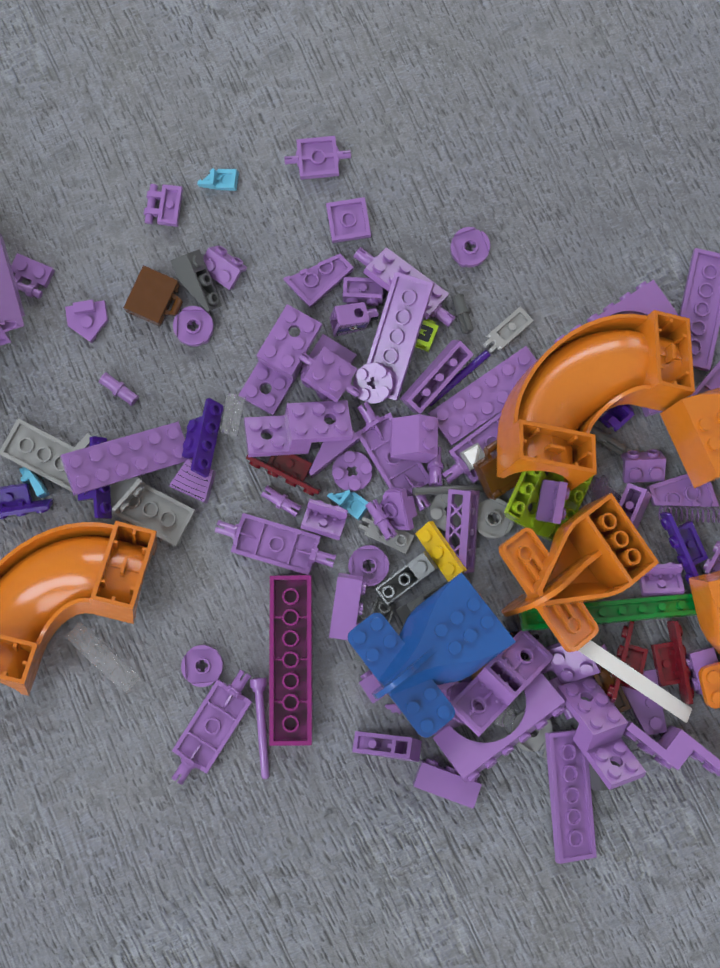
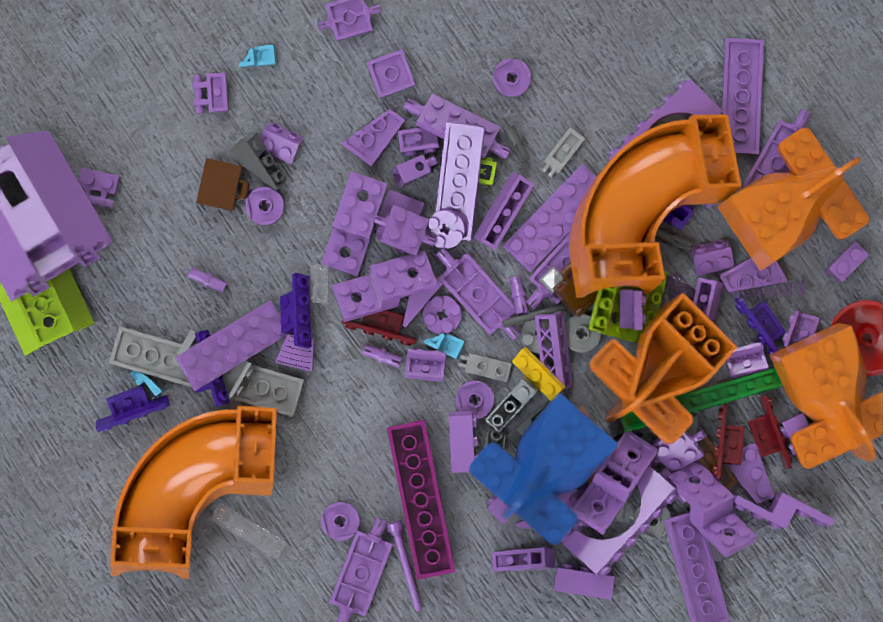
camera: 10 degrees left, 5 degrees up
medium lavender plate [65,300,108,343] -> none
medium lavender plate [215,513,336,575] -> none
medium lavender pin [366,499,397,541] -> none
medium lavender plate [379,489,417,530] -> none
medium lavender slope [390,414,438,464] -> none
dark purple bar [429,350,491,407] -> none
white sticker [578,640,692,723] -> none

